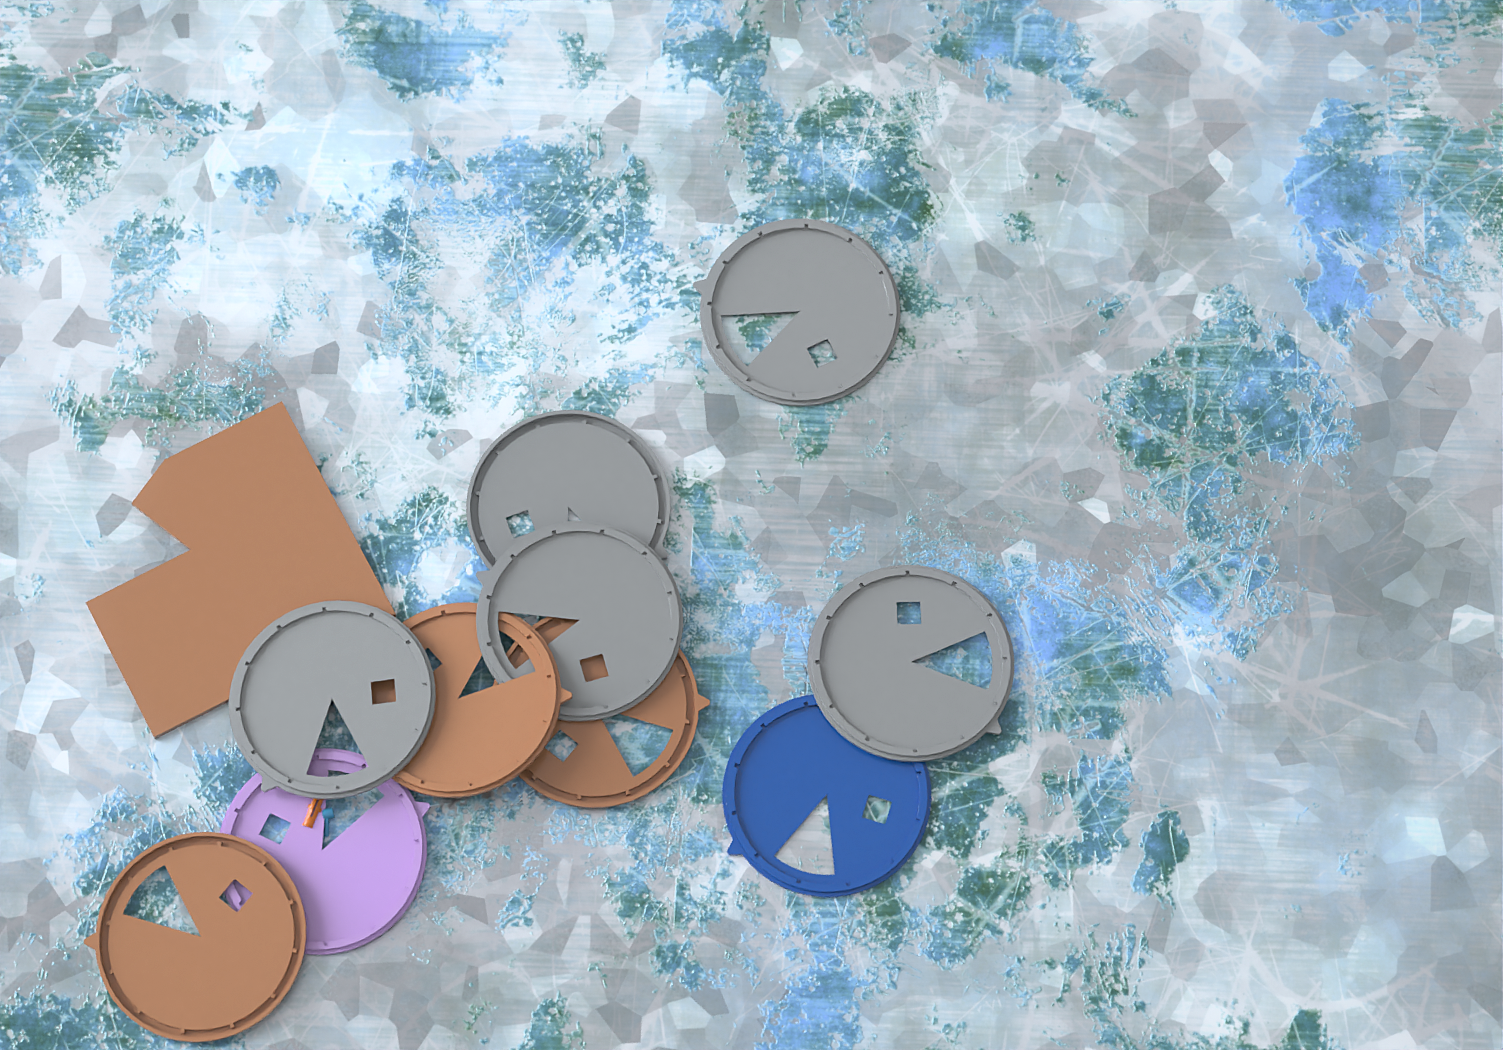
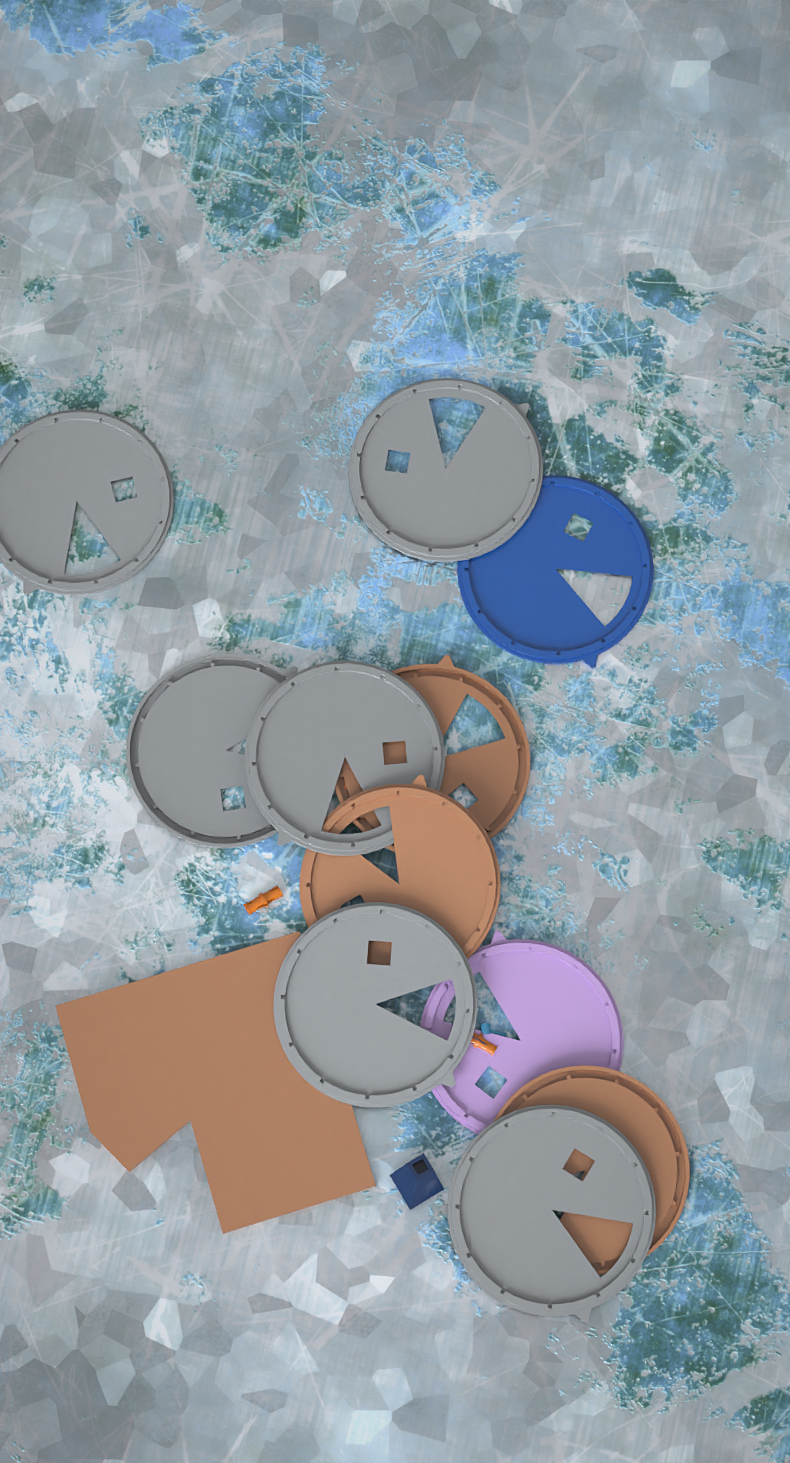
camera: 75 degrees left, 5 degrees up
none -> orange pin [243,885,283,915]
none -> dark blue slope [390,1153,444,1210]
none -> light grey hose [447,1105,656,1323]

